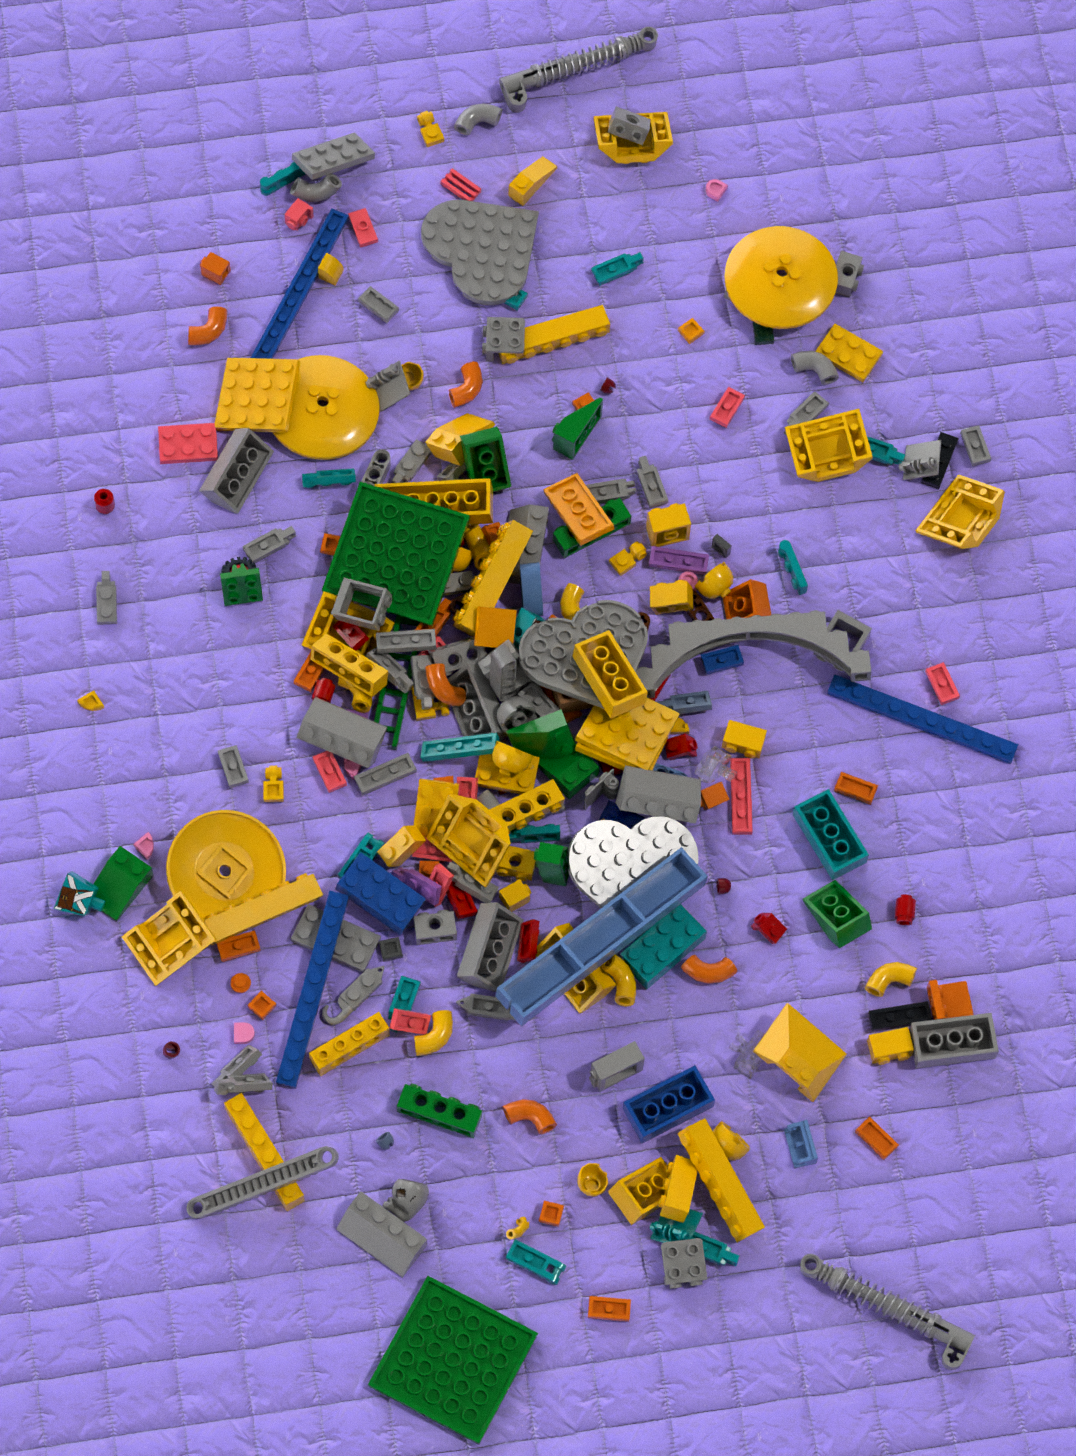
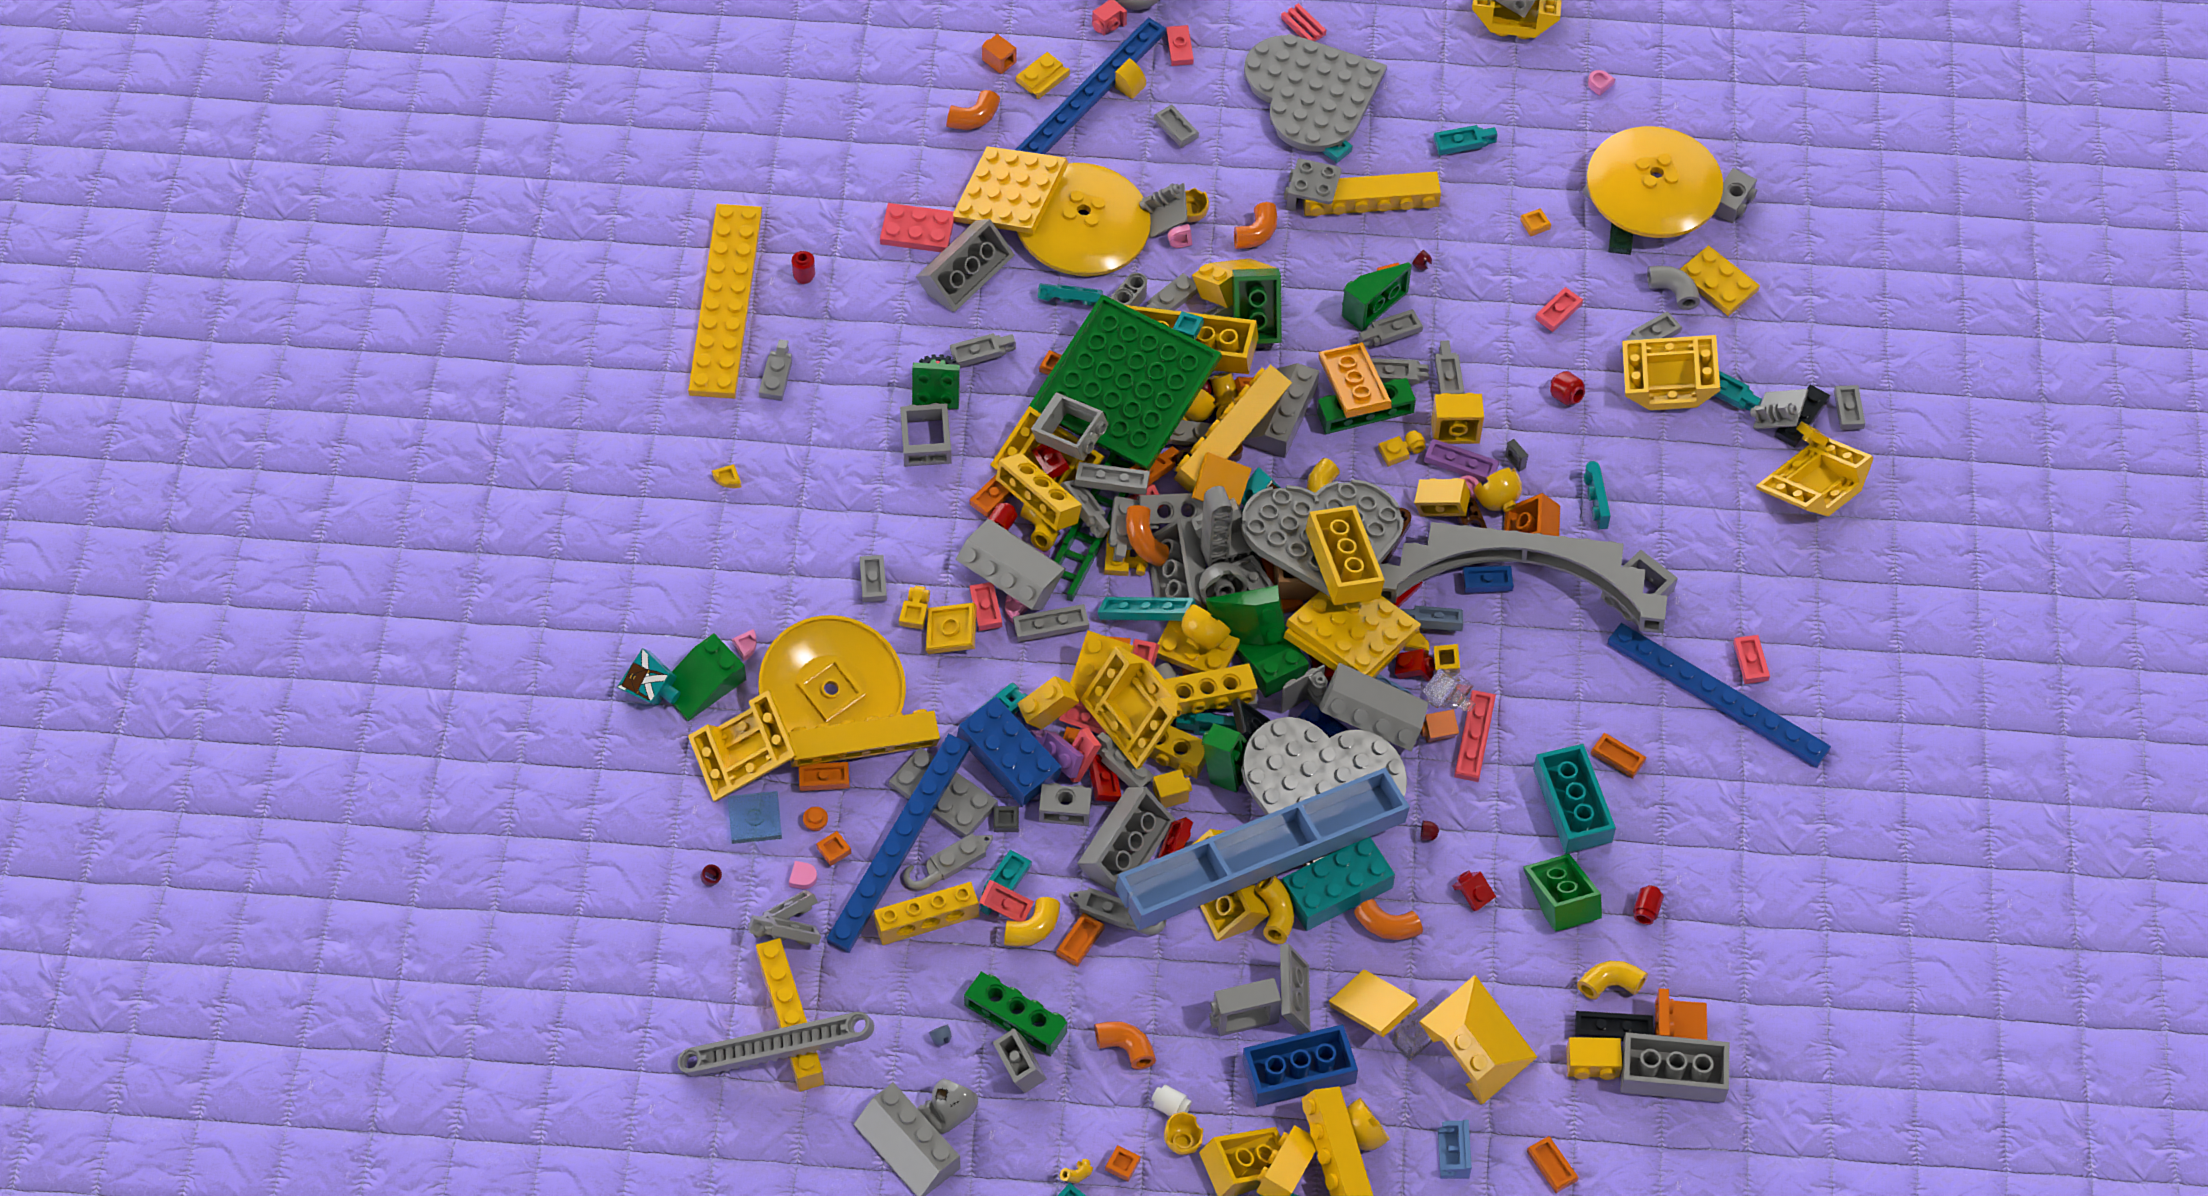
camera: 15 degrees right, 10 degrees down
yellow slope [508,156,557,206] -> none
medium blue beam [519,562,543,616] -> none
yellow brick [721,720,767,758] -> none
none -> yellow plate [688,204,762,399]
none -> clear light blue tile [728,791,782,844]
none -> light grey window [900,403,952,467]
none -> yellow tile [926,602,977,654]
none -> light grey brick [993,1028,1047,1093]
none -> yellow plate [1016,52,1070,99]
none -> orange tile [1056,913,1105,967]
none -> white brick [1151,1084,1192,1117]
none -> bright pink tile [1168,224,1192,248]
none -> teal plate [1173,311,1204,340]
none -> black tile [1231,698,1270,741]
none -> light grey tile [1280,943,1311,1034]
none -> yellow tile [1329,969,1419,1037]
none -> light grey hinge [1358,309,1423,347]
none -> yellow brick [1434,644,1460,675]
none -> red head [1550,371,1585,406]
none -> yellow plate [1797,421,1829,447]

